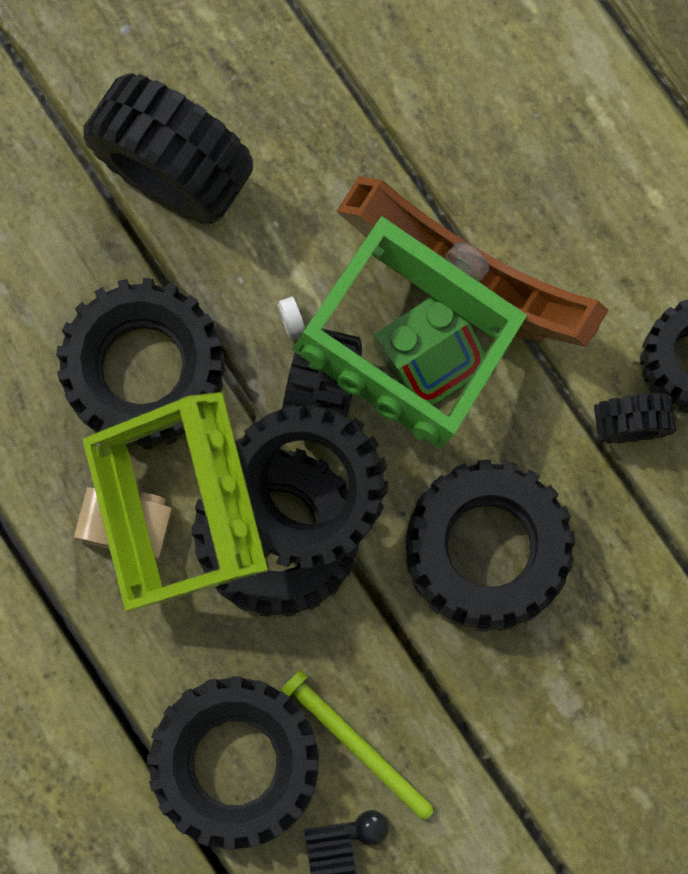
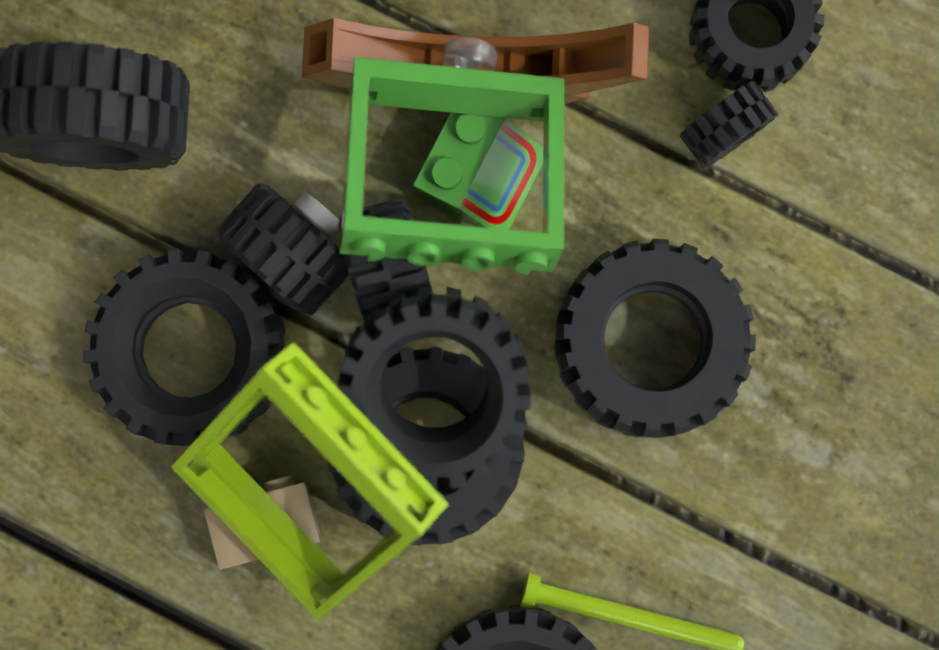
camera: 25 degrees left, 5 degrees up
none -> black tyre [216,183,349,315]

